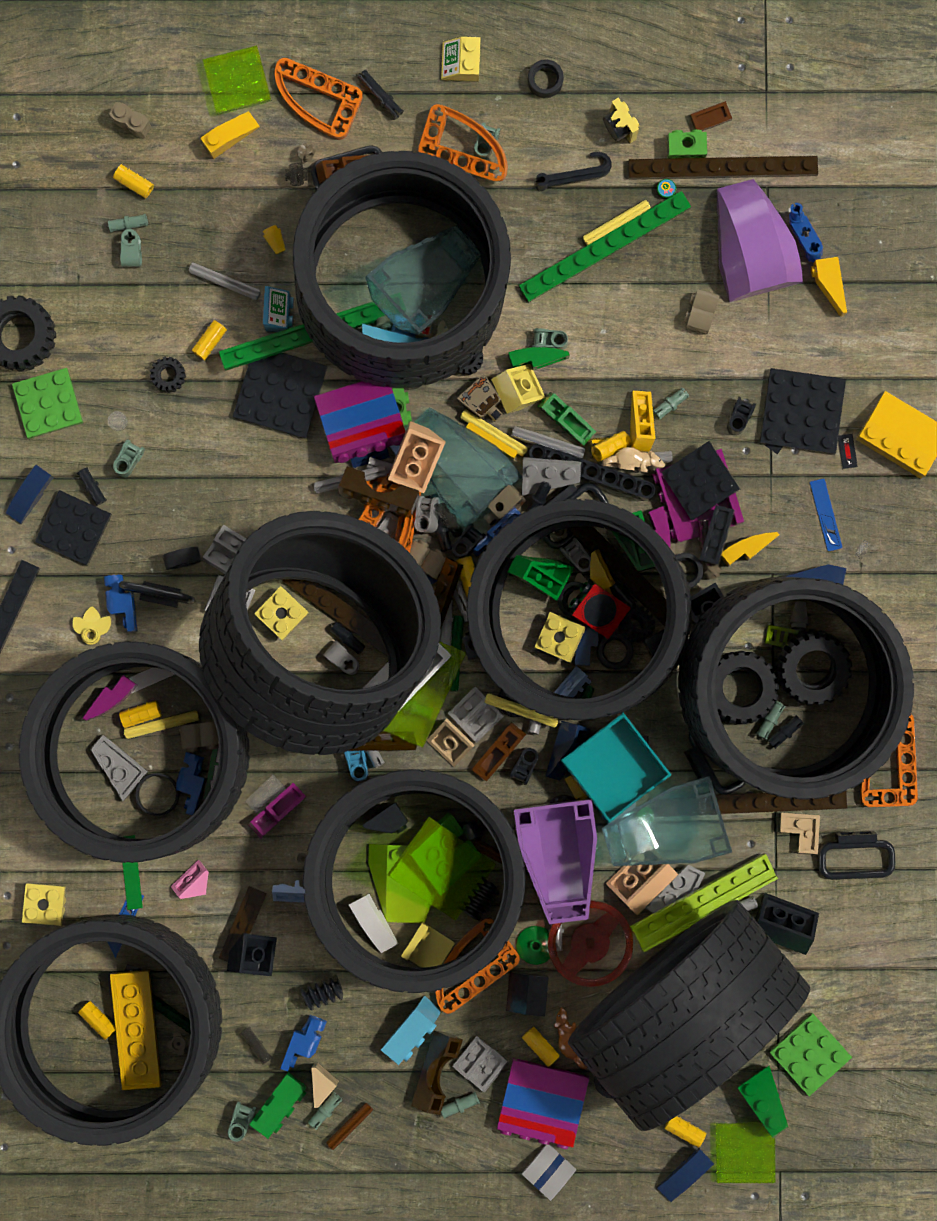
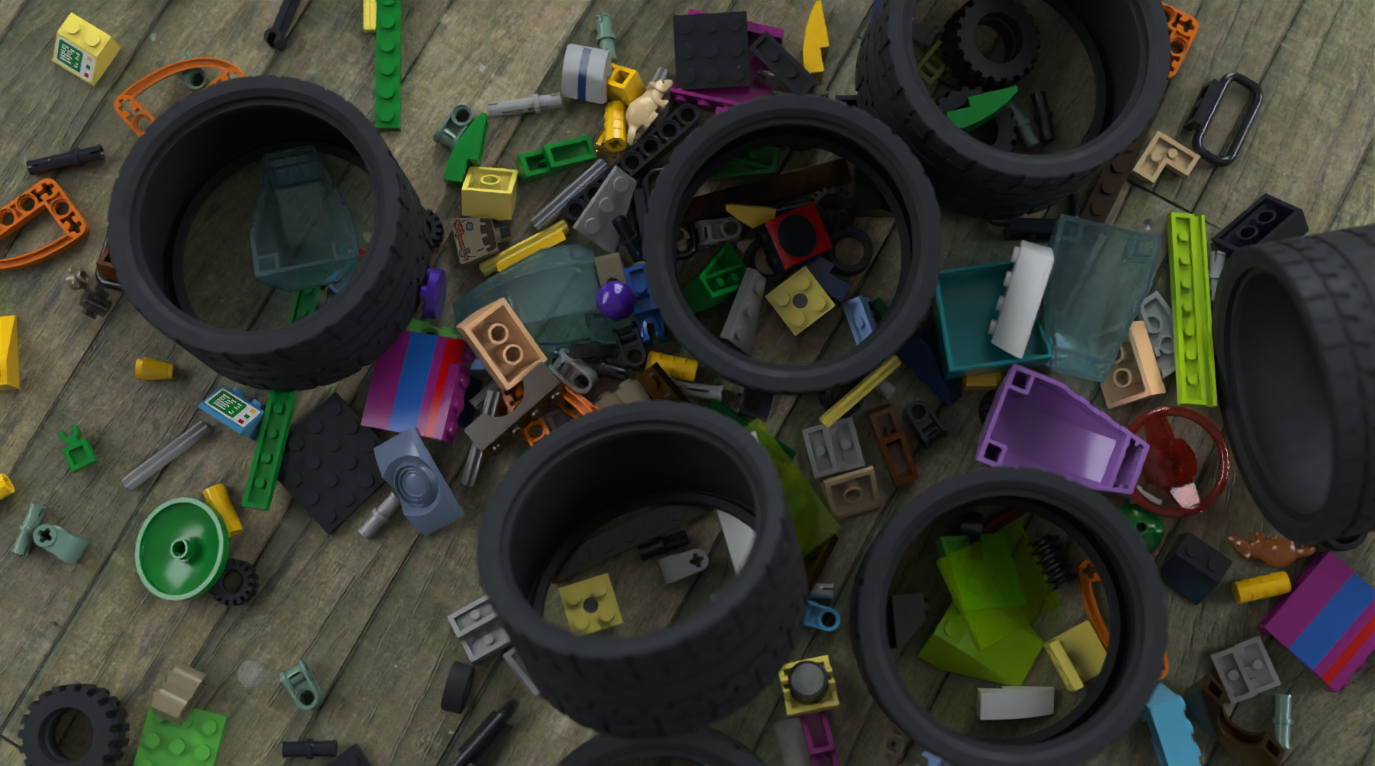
camera: 60 degrees left, 5 degrees down
none -> green plate [59,425,99,473]
none -> green dish [135,497,229,601]
none -> dark tan brick [150,662,209,726]
none -> light grey pin [358,491,401,540]
none -> sand blue slope [373,426,465,536]
none -> dark purple tile [420,268,447,320]
none -> light grey pin [487,92,563,119]
none -> light grey slope [562,44,612,104]
none -> dark purple hair [596,281,636,321]
none -> light grey wing [720,268,766,356]
none -> piece [778,655,839,718]
none -> green slope [945,86,1018,133]
none -> white slope [987,240,1054,359]

